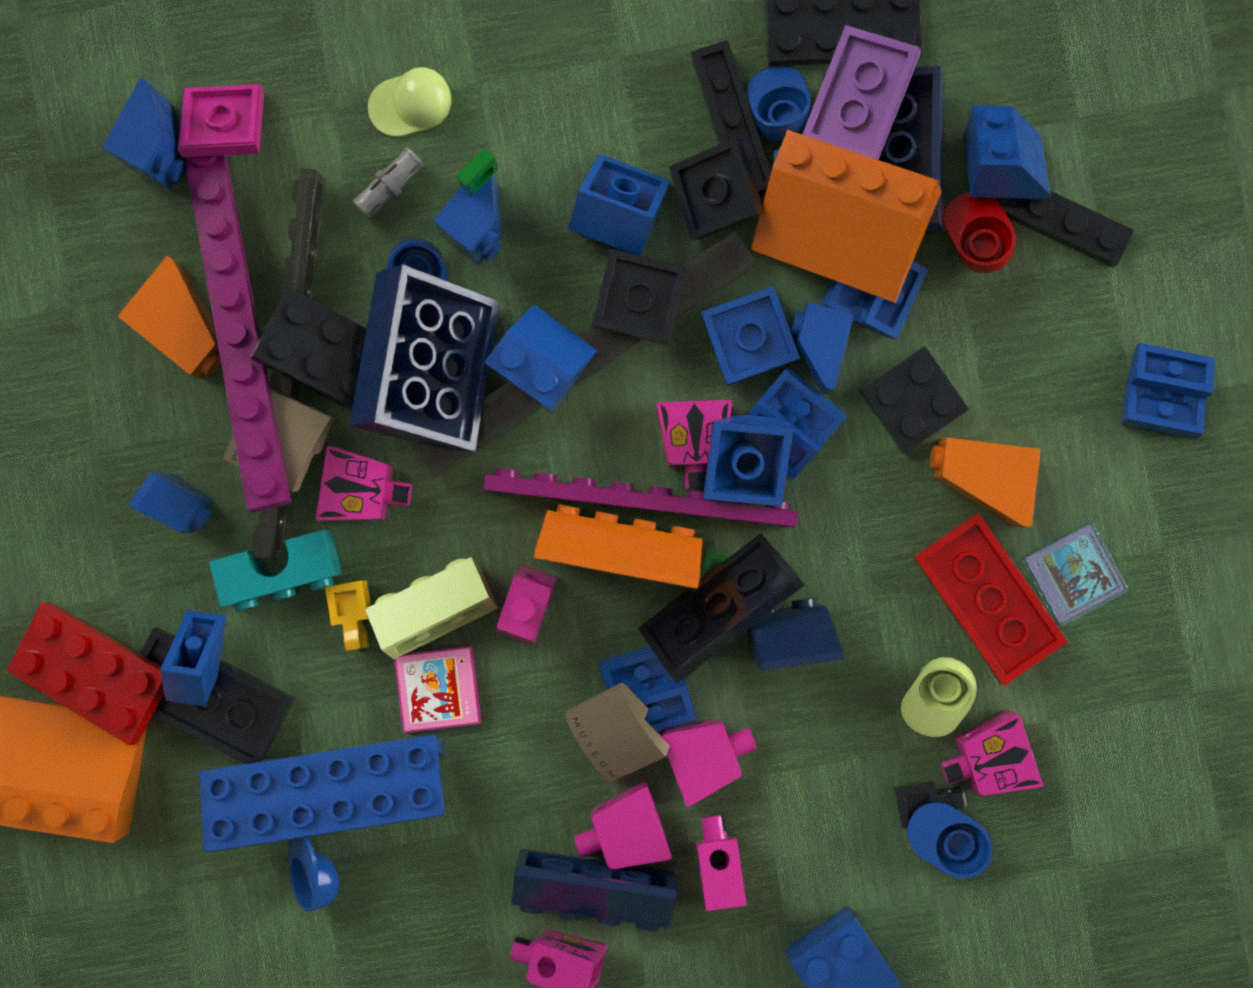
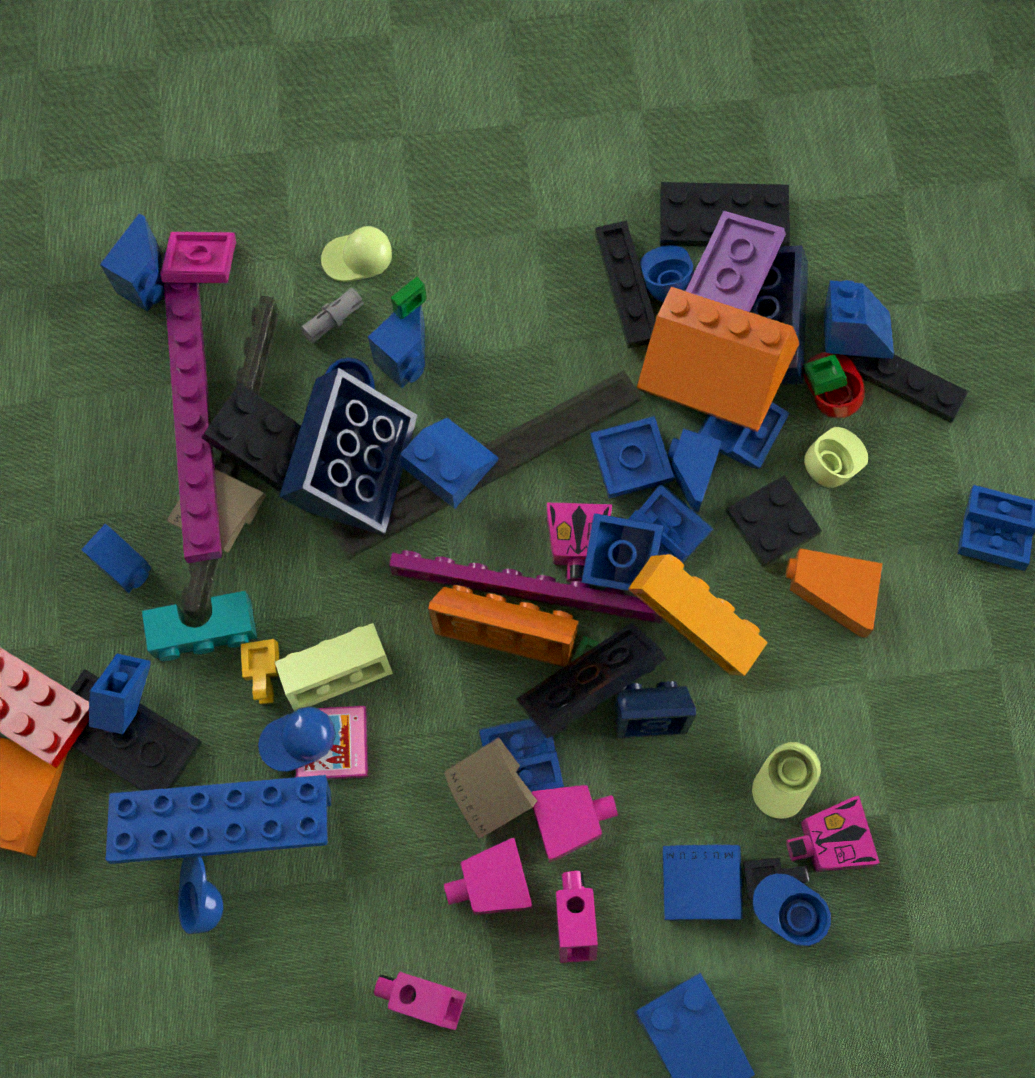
camera: 10 degrees right, 15 degrees down
orange slope [117,256,221,379] -> none
dark pink torso [316,446,412,521] -> none
dark pink torso [496,564,558,646] -> none
dark blue slope [511,849,677,931] -> none
blue slope [568,154,671,256] -> none
black plate [592,249,687,346] -> none
black plate [669,137,764,240] -> none
red plate [912,513,1068,686] -> none
clear light blue tile [1022,522,1130,627] -> none
none -> blue cap [258,706,336,772]
none -> light orange brick [628,554,768,676]
none -> blue slope [663,845,743,921]
none -> green tile [803,354,847,396]
none -> yellowish green cap [804,427,868,488]

